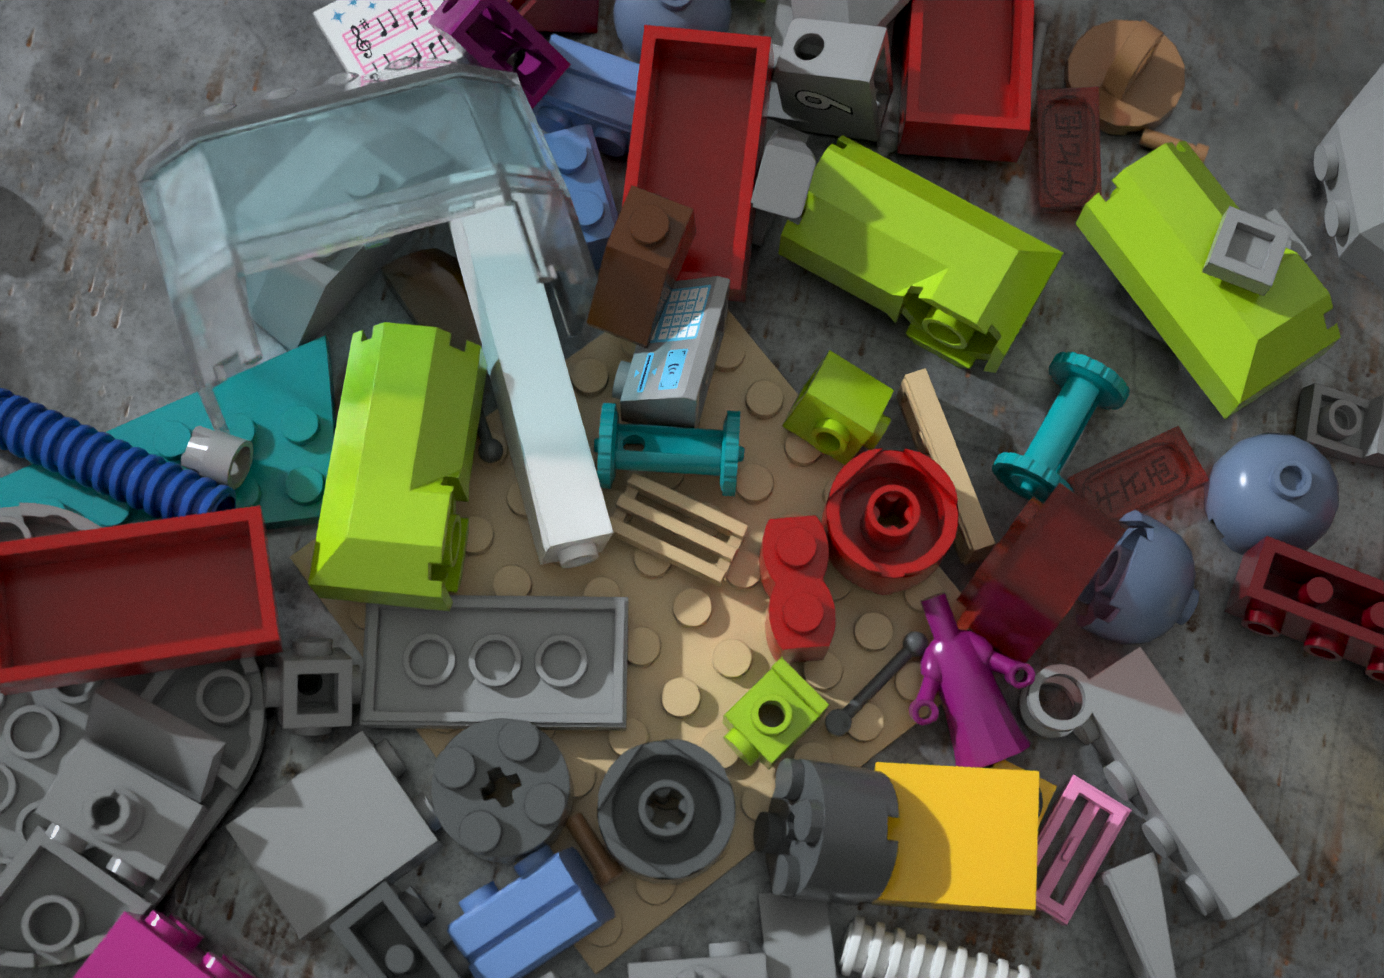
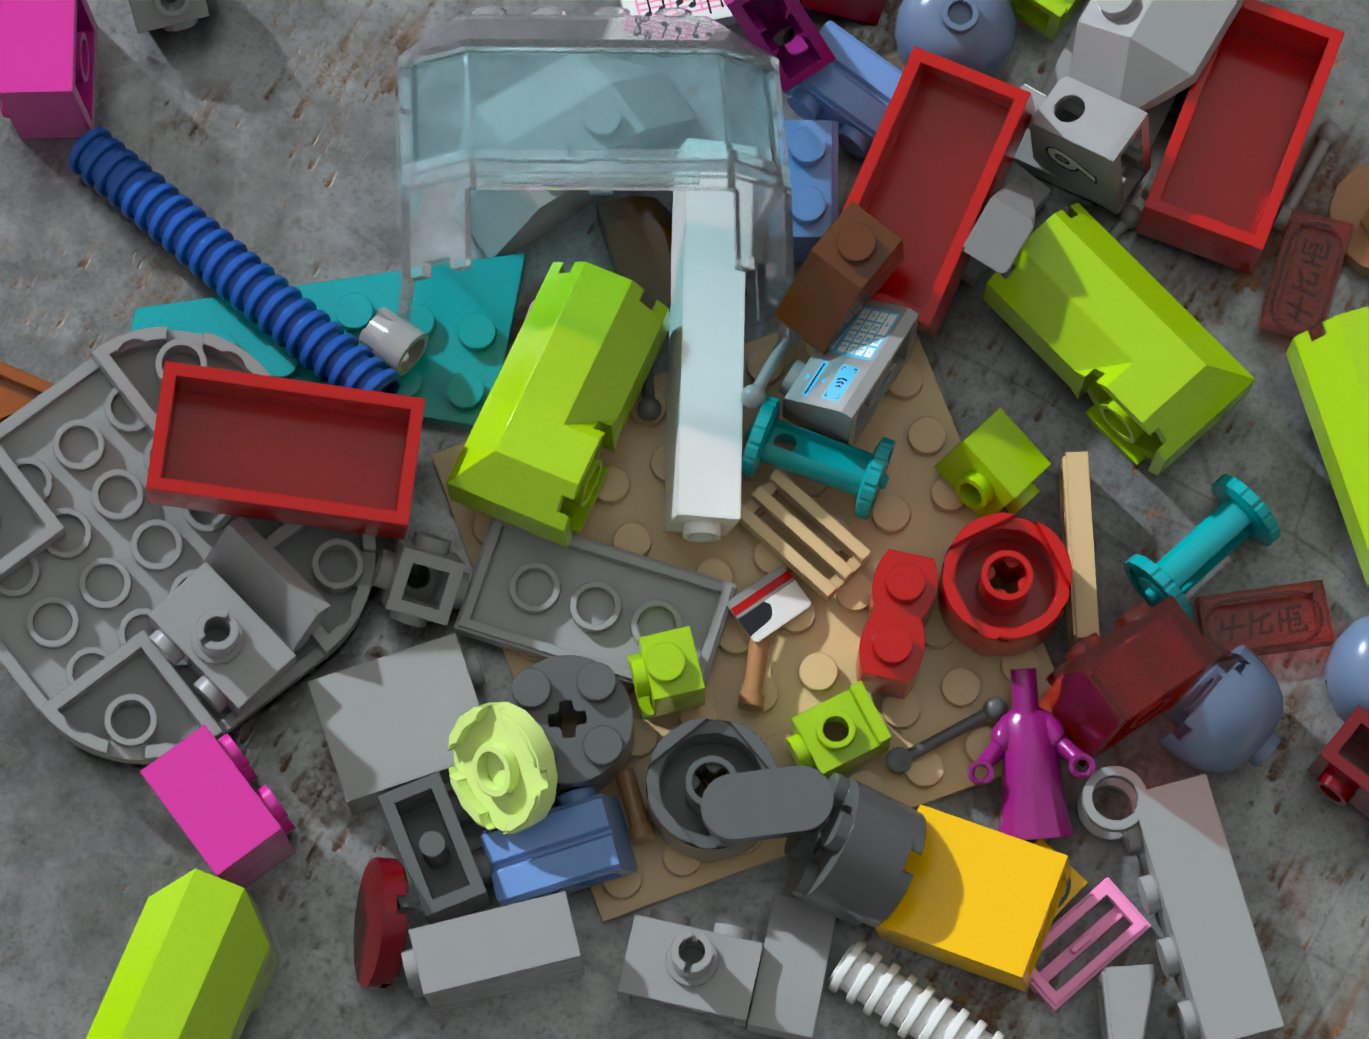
camera: 20 degrees right, 0 degrees up
none -> yellowish green tile [448,702,558,834]
none -> lime brick [627,626,705,720]
none -> dark grey tile [701,765,834,844]
none -> sticker [727,565,811,642]
none -> medium nougat piece [738,638,769,712]
none -> light grey hinge [741,323,800,409]

